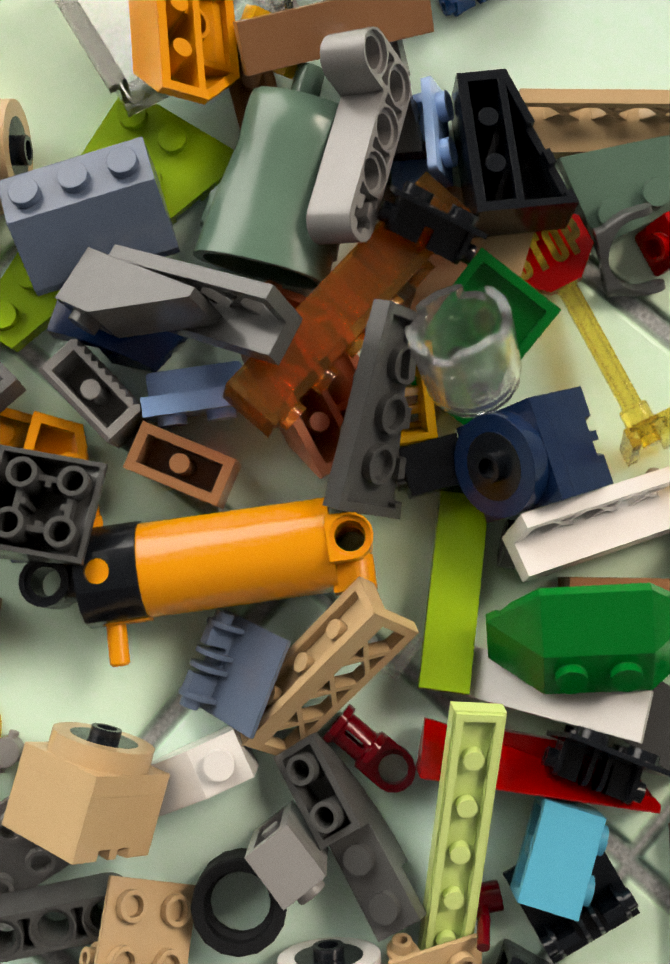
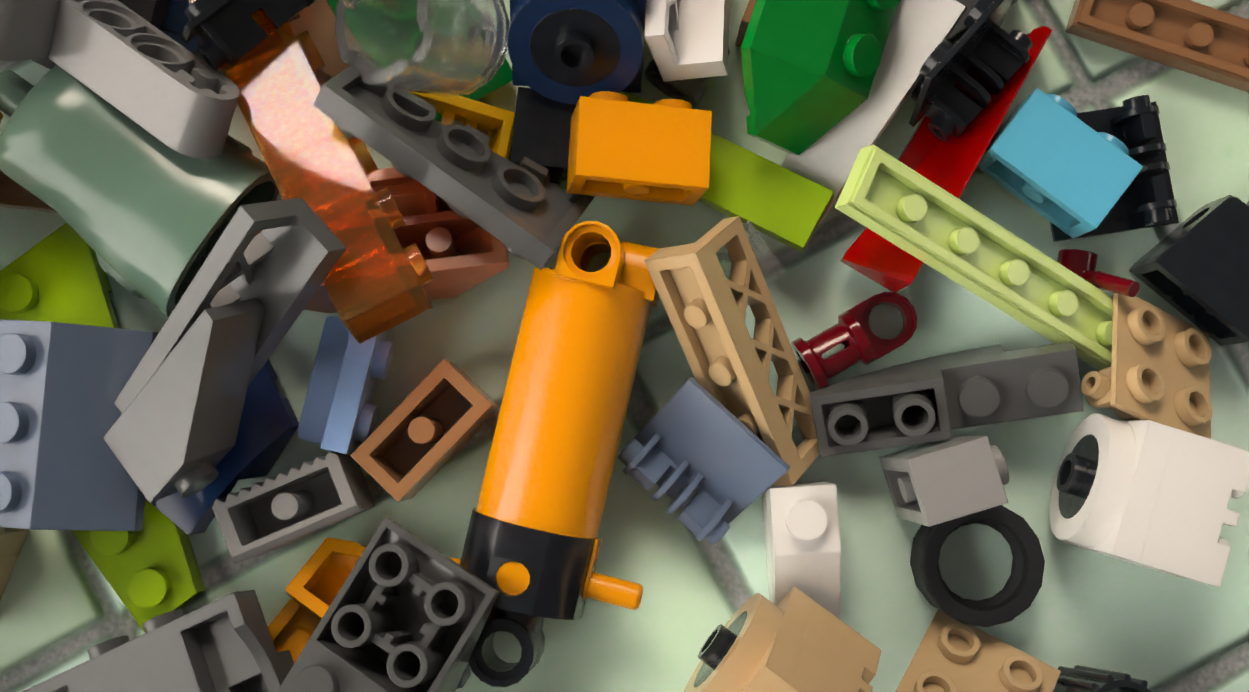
camera: 75 degrees left, 0 degrees up
none -> light orange brick [566,91,712,206]

